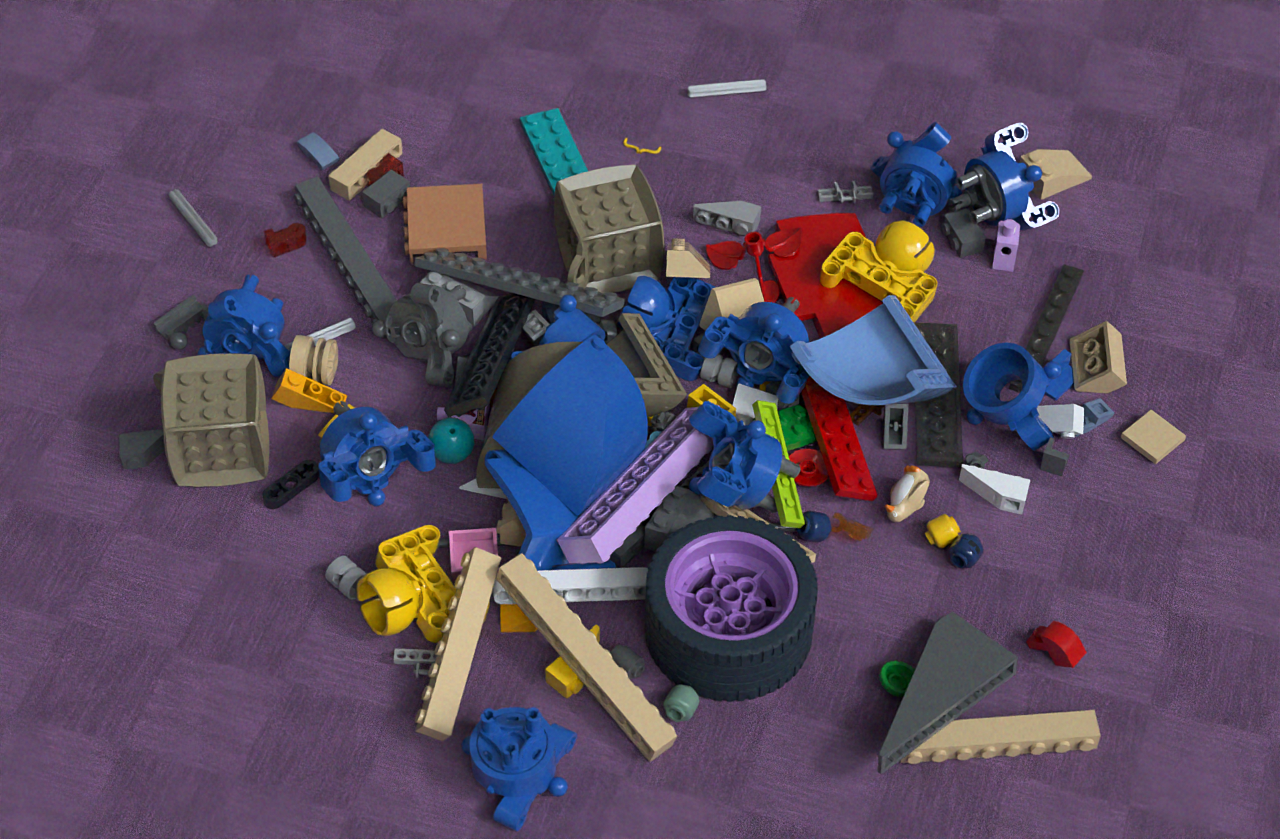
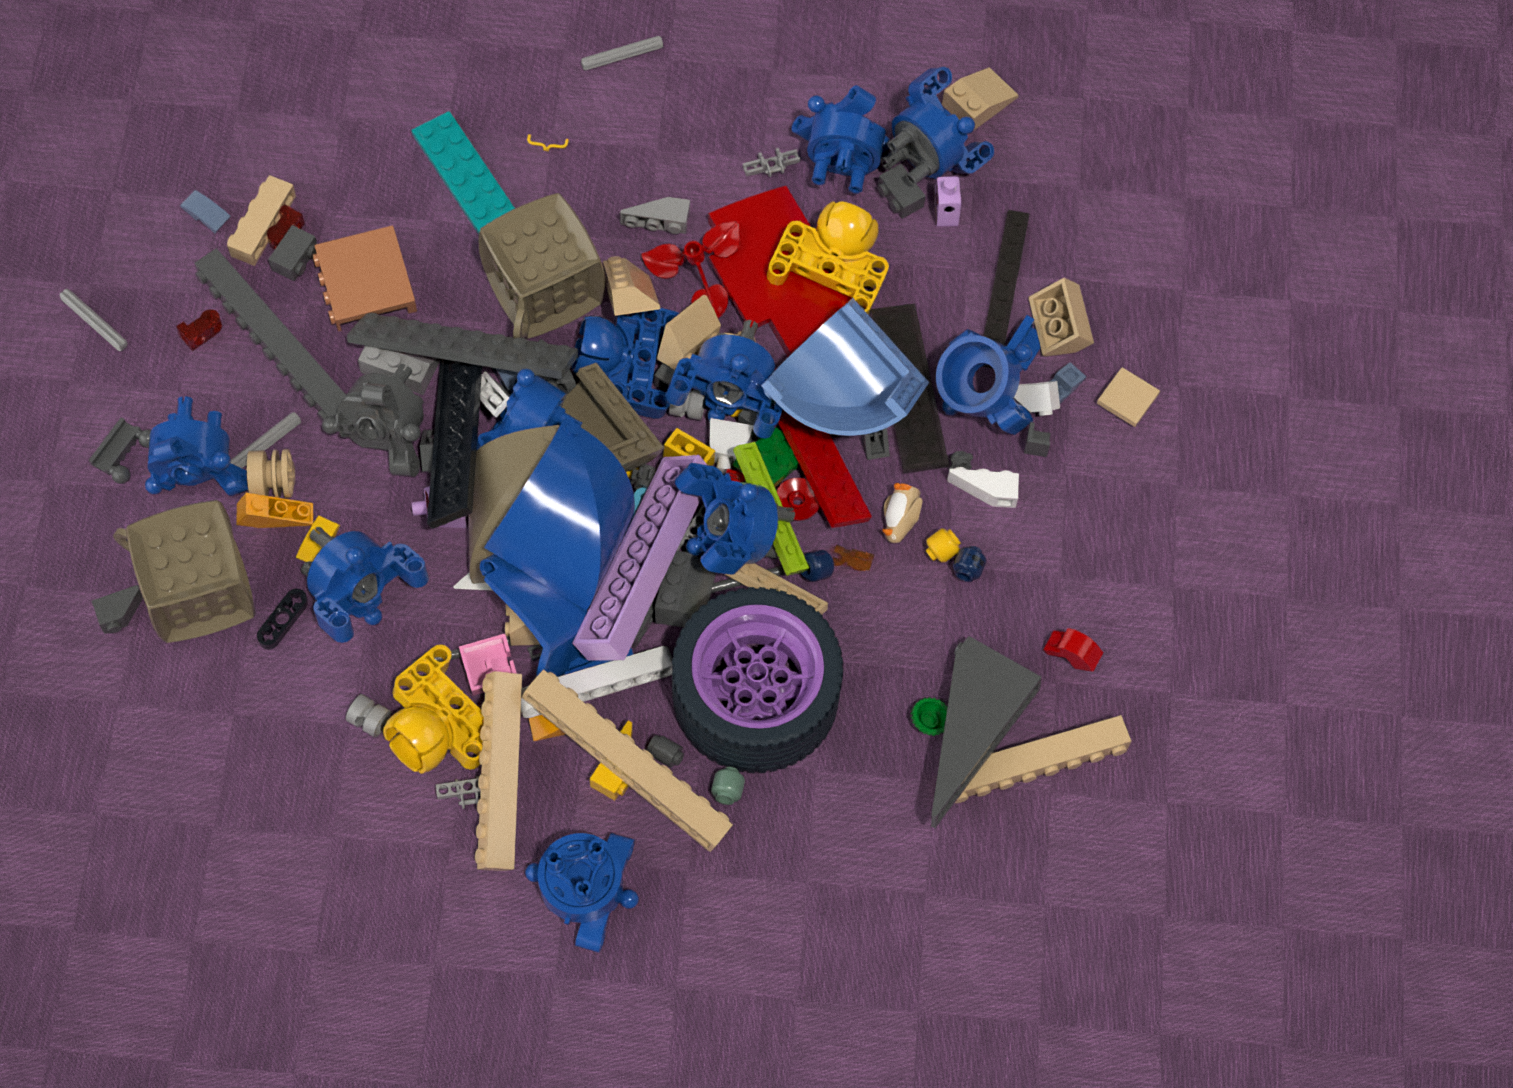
camera: 15 degrees left, 15 degrees up
teal piece [428,417,475,464] -> none

